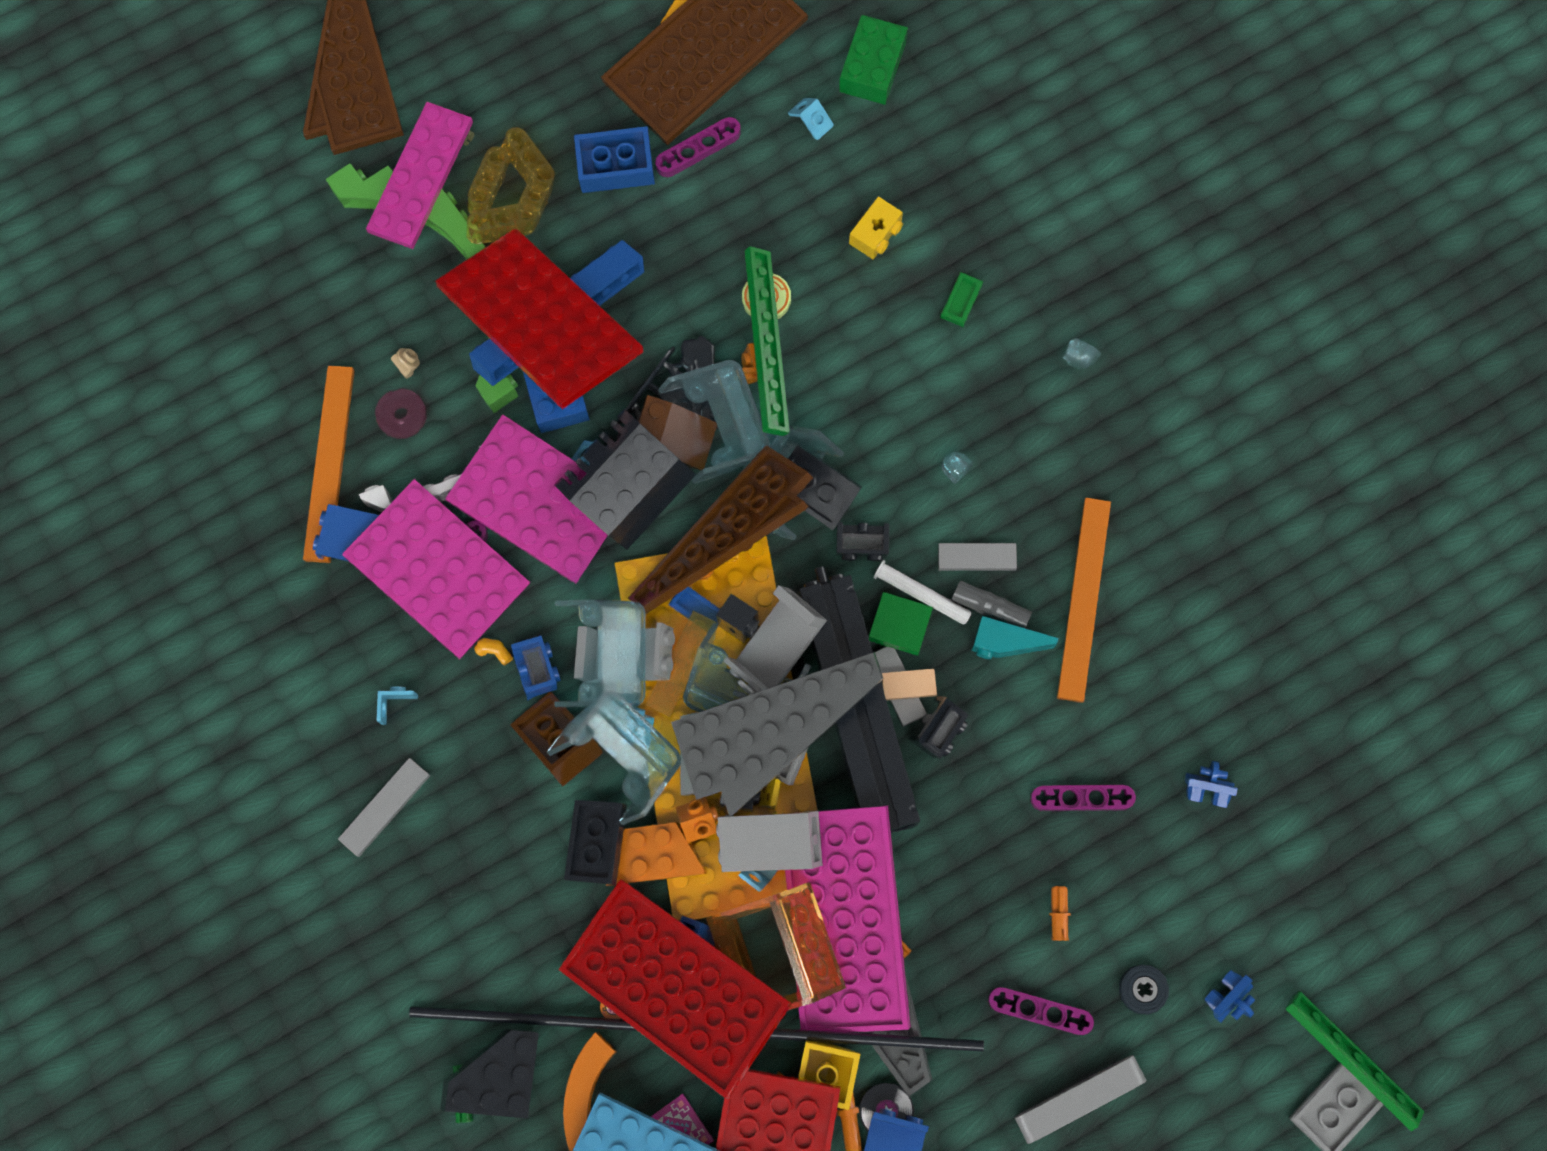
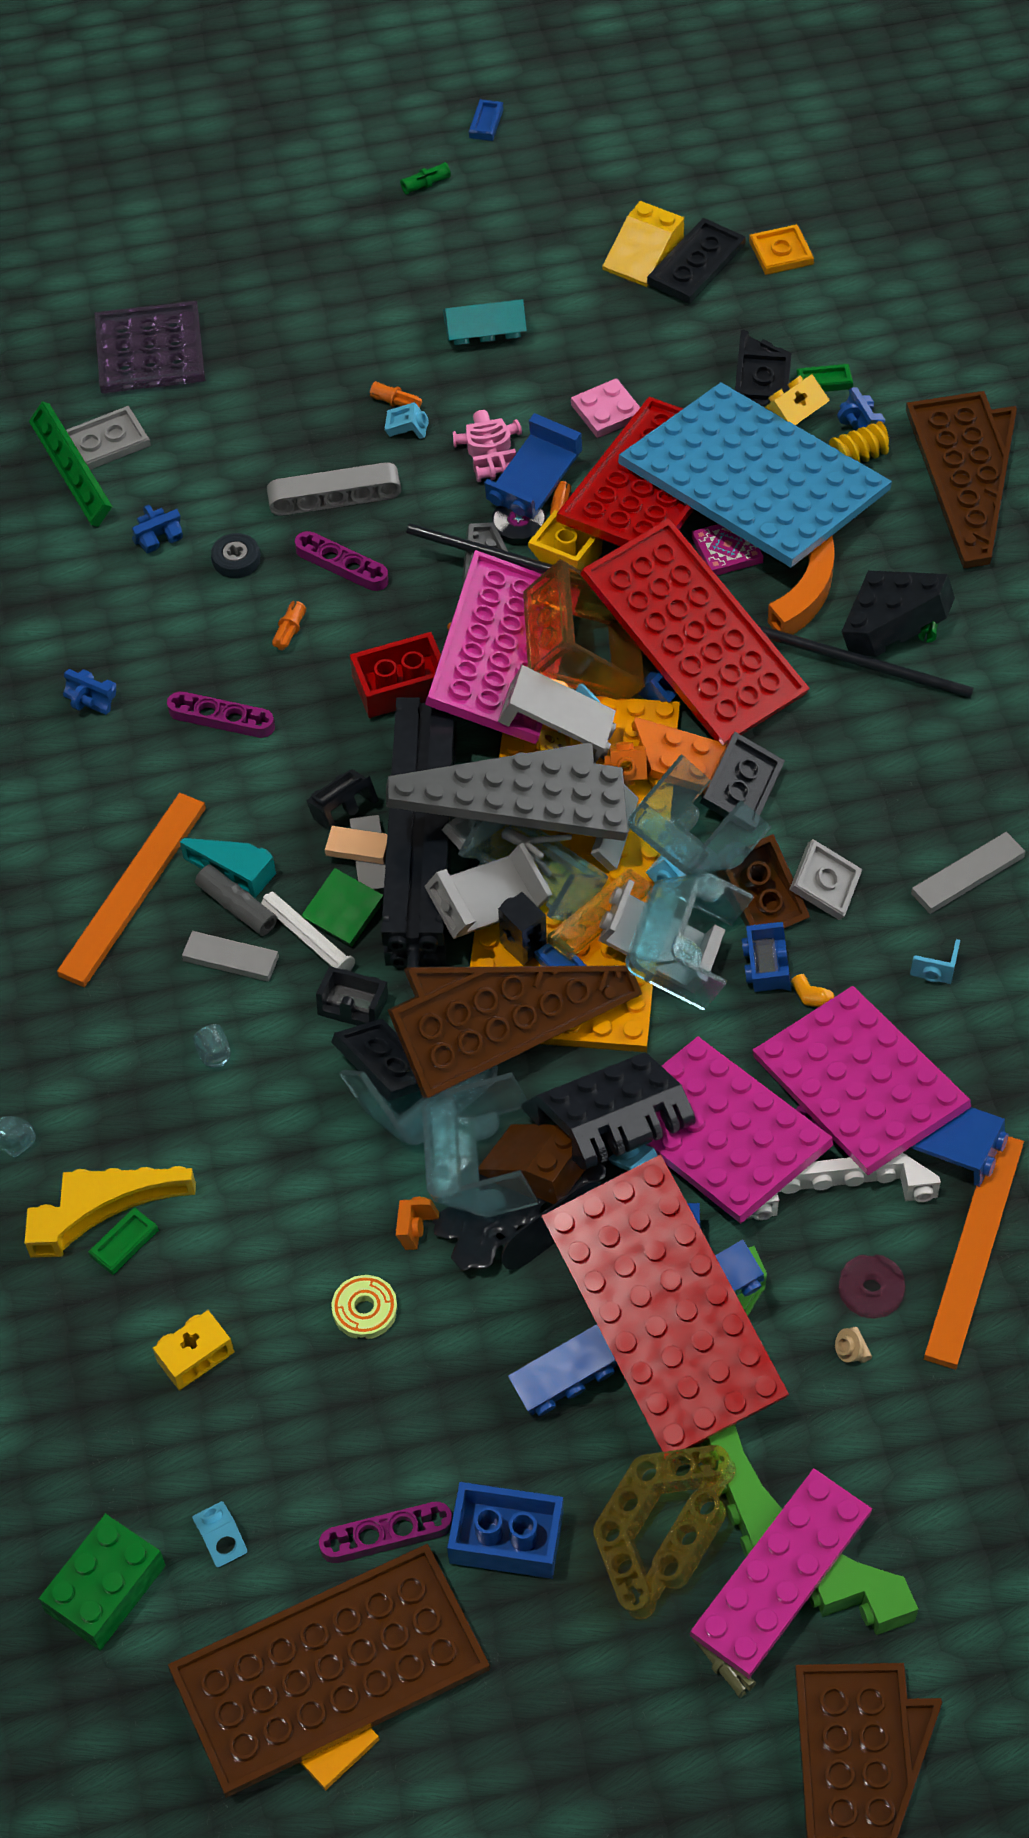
camera: 165 degrees left, 20 degrees down
green plate [745,246,790,436] -> none
none -> yellow arch [25,1166,196,1258]
none -> red brick [350,632,441,718]
none -> light grey tile [789,839,862,920]

